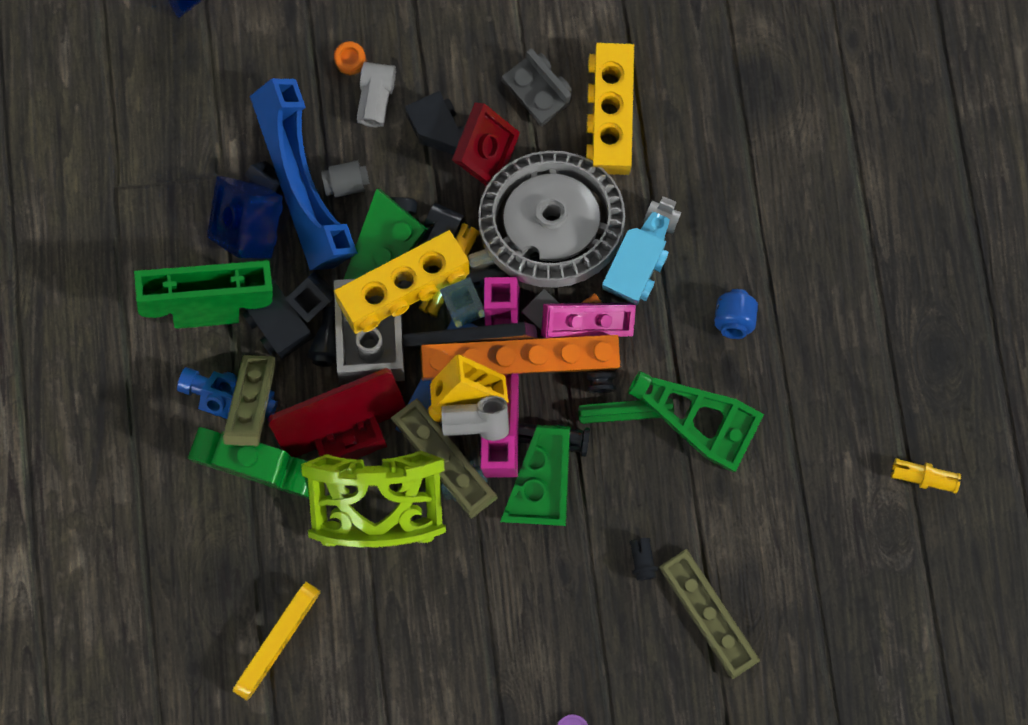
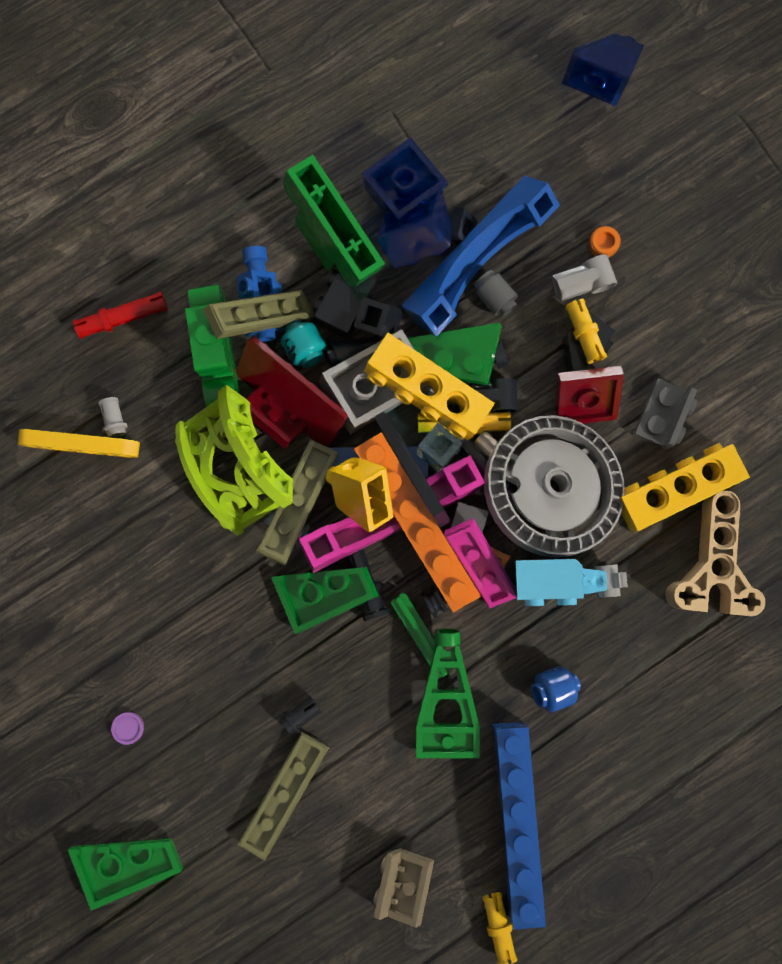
camera: 60 degrees right, 5 degrees up
light grey piece [441,396,509,441] -> none
none -> red pin [73,292,168,339]
none -> light grey pin [98,397,128,438]
none -> teal head [281,320,326,368]
none -> clear blue slope [361,137,448,221]
none -> dark tan bracket [373,848,434,928]
none -> blue arch [492,722,546,930]
none -> yellow pin [565,299,607,364]
none -> tan beam [665,491,765,616]

